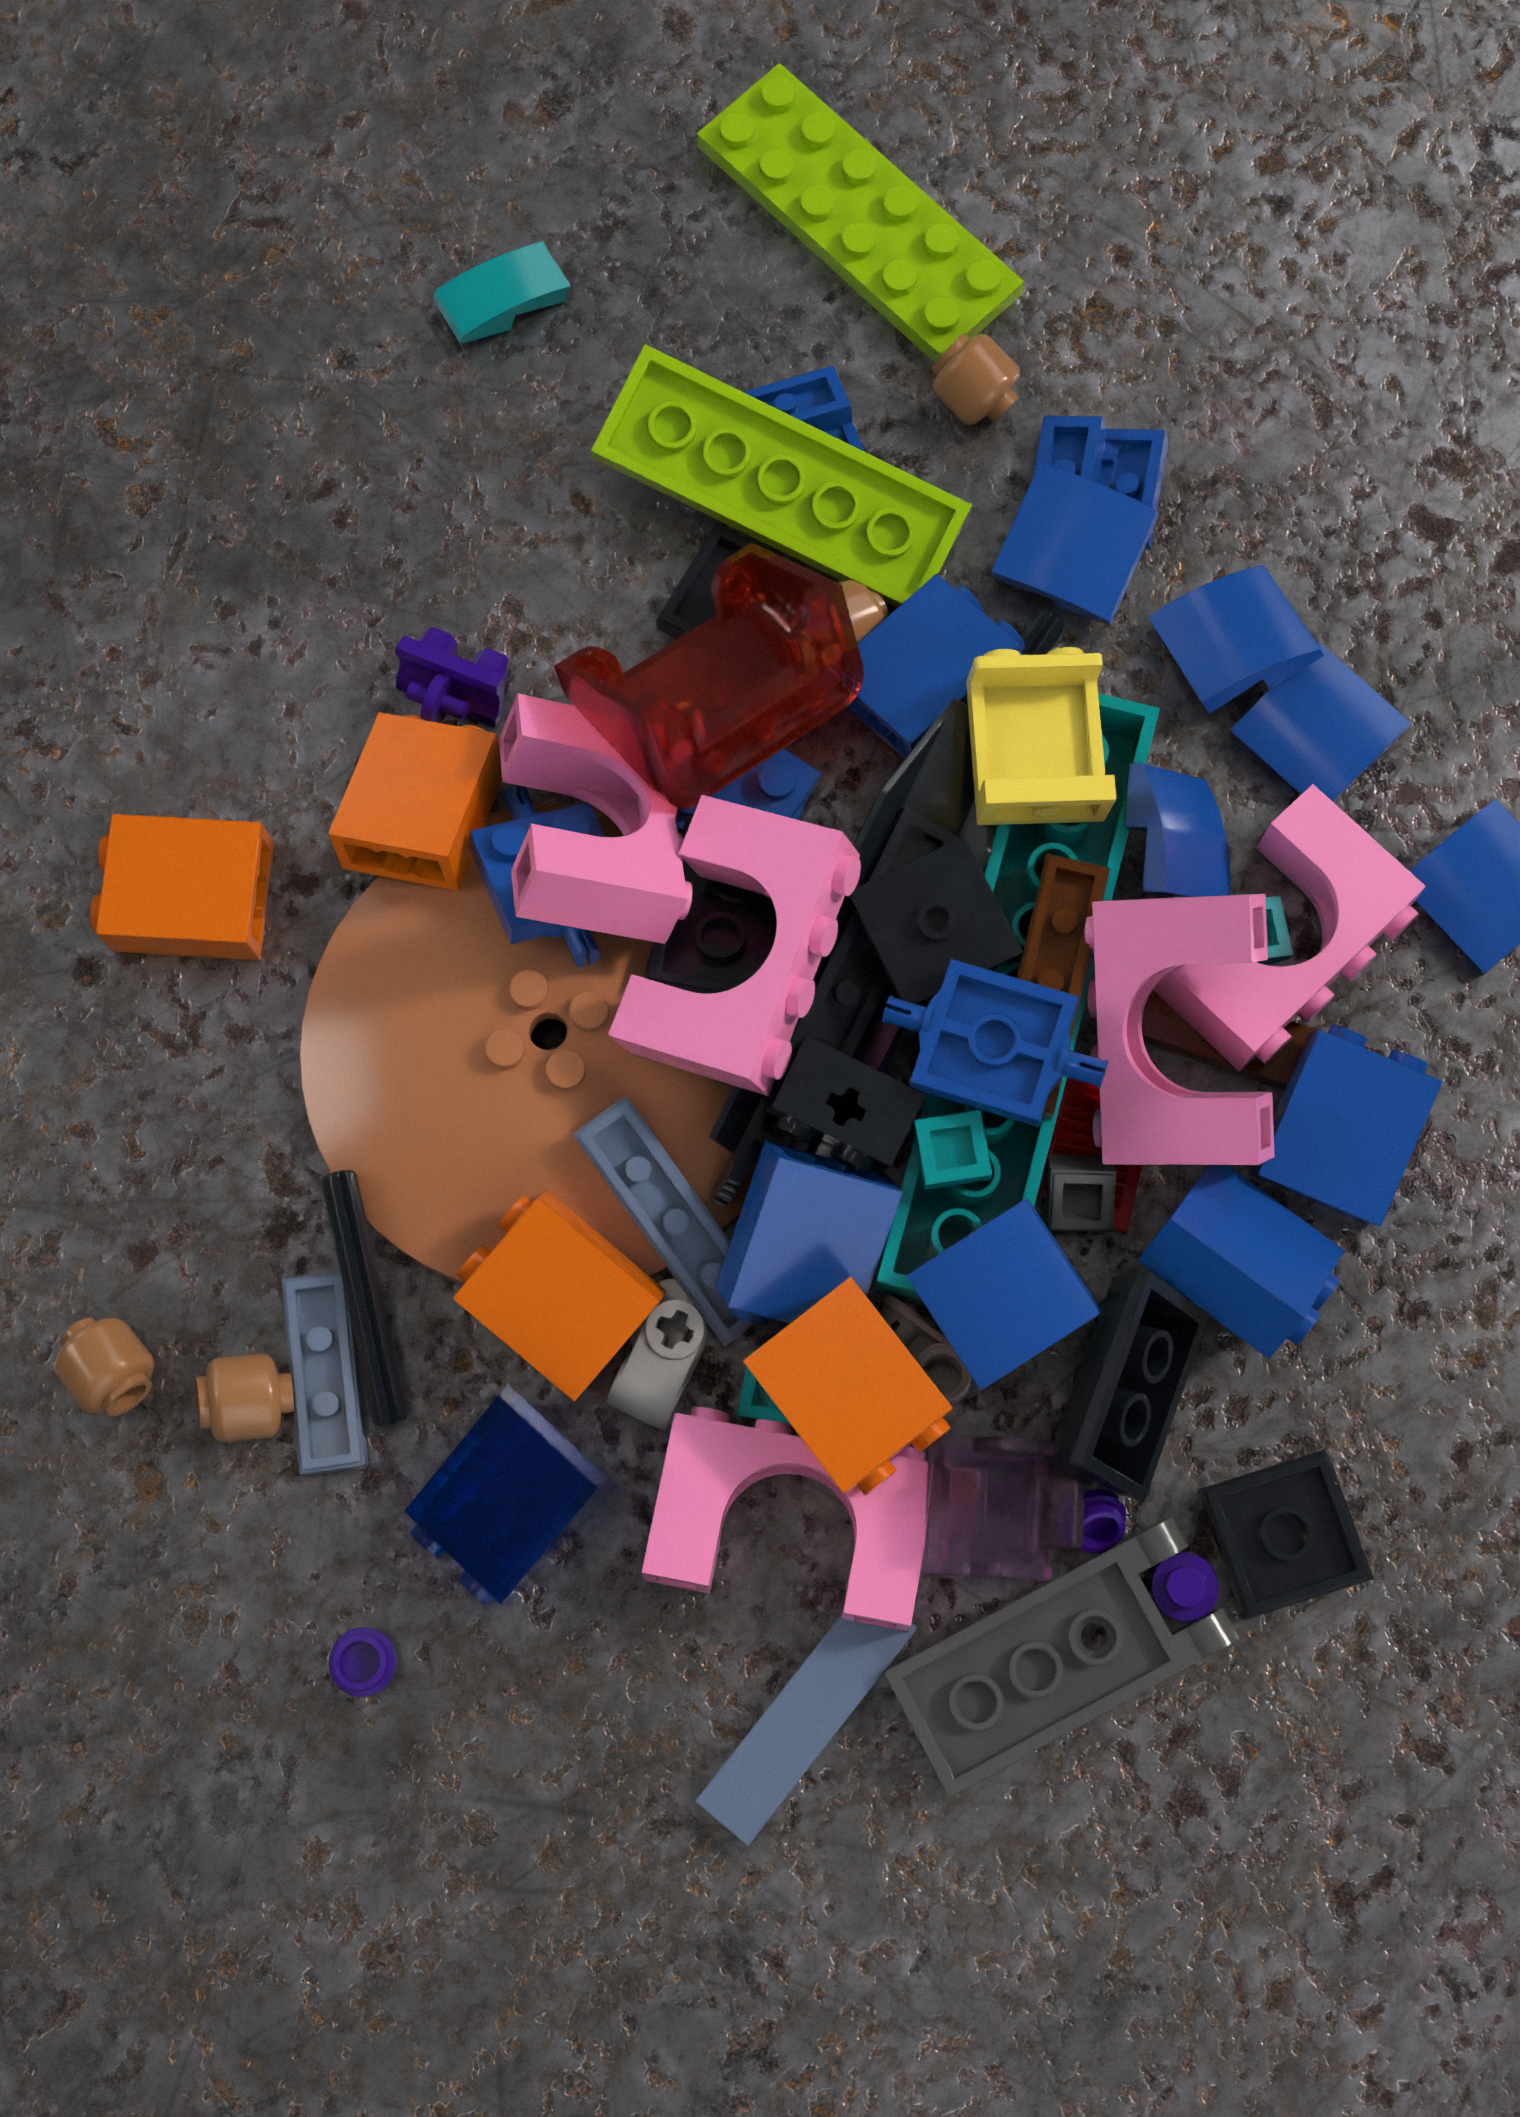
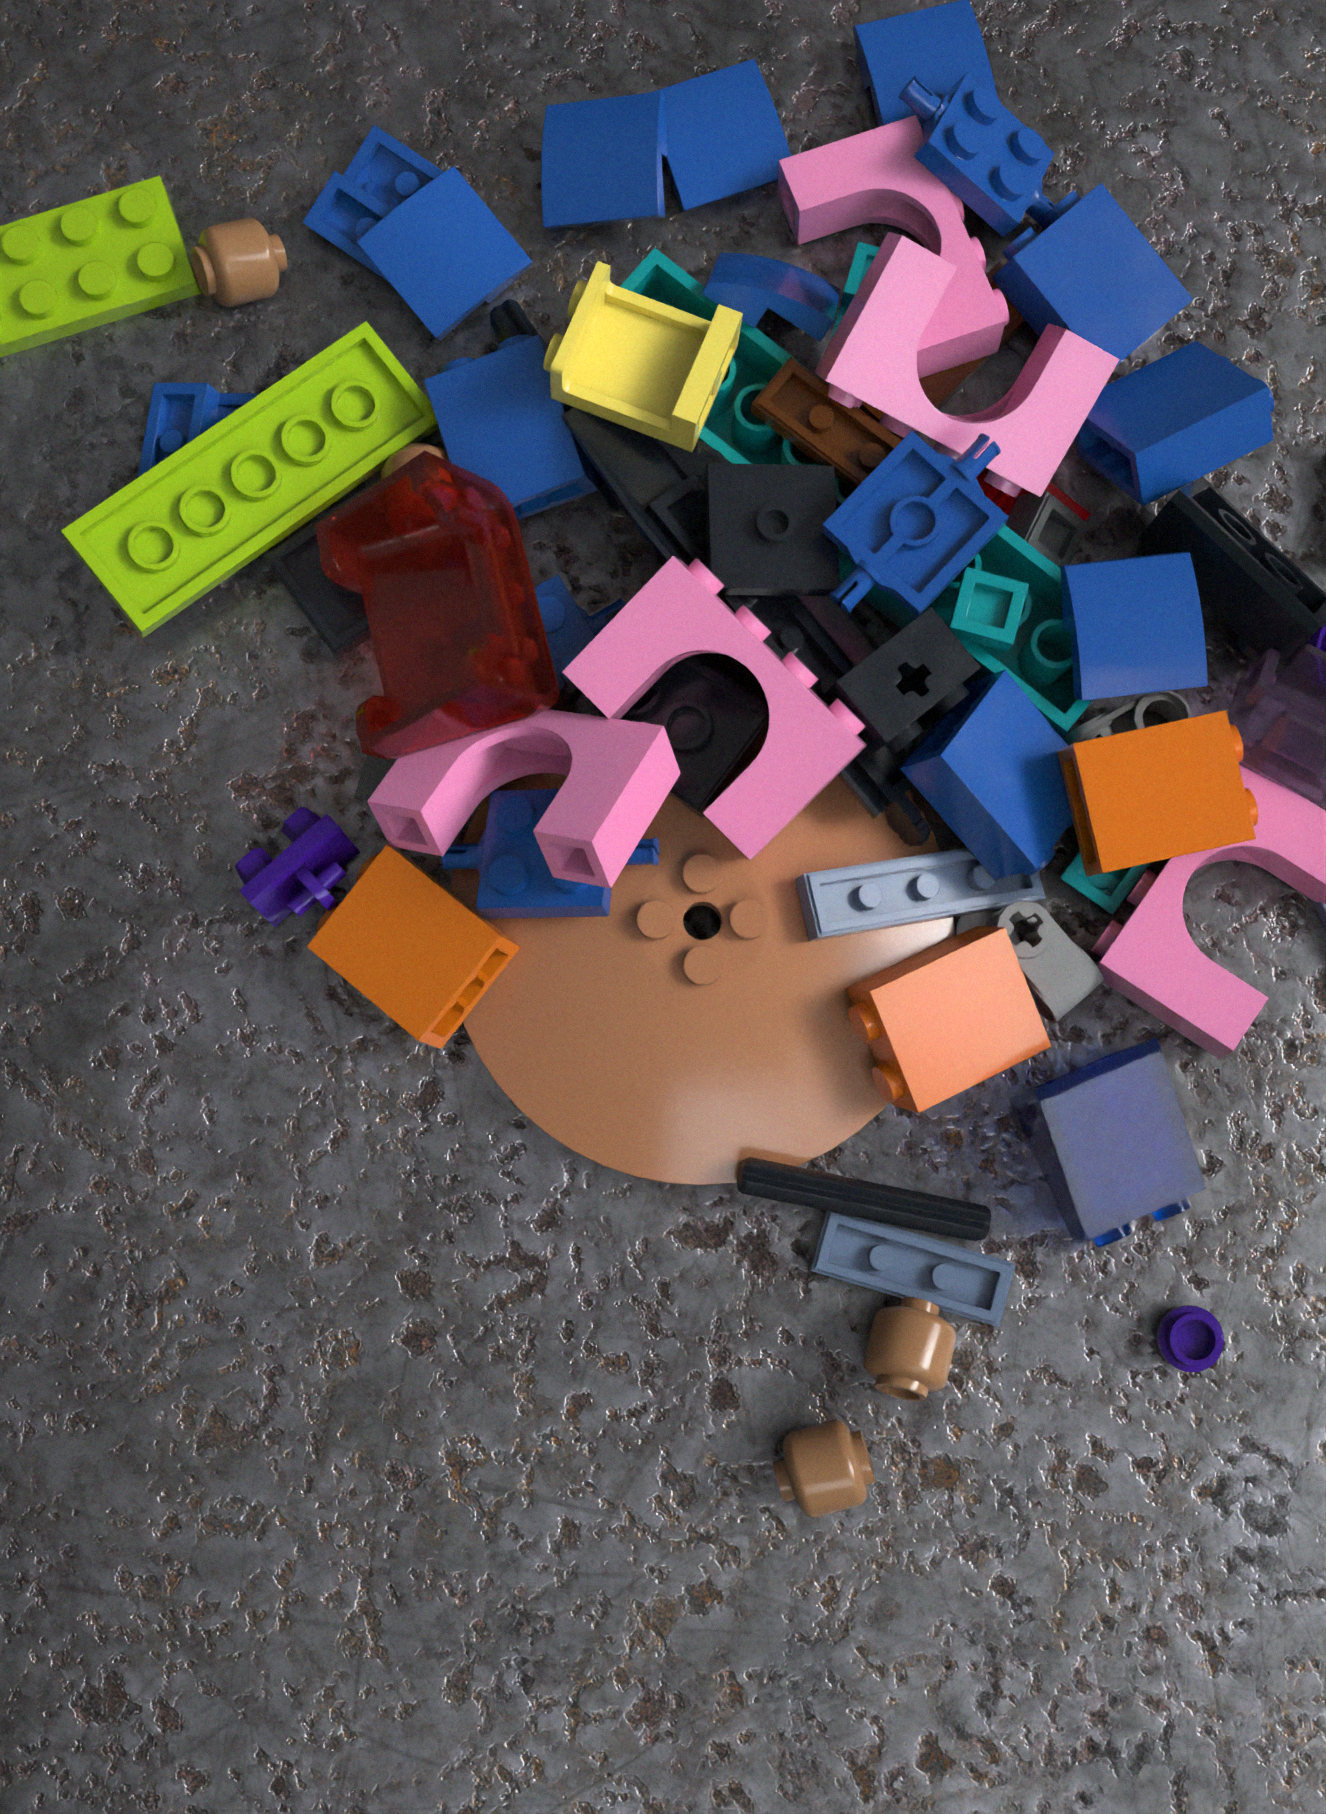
camera: 75 degrees left, 5 degrees up
orange brick [90,814,274,960] -> none
none -> blue plate [898,72,1056,238]

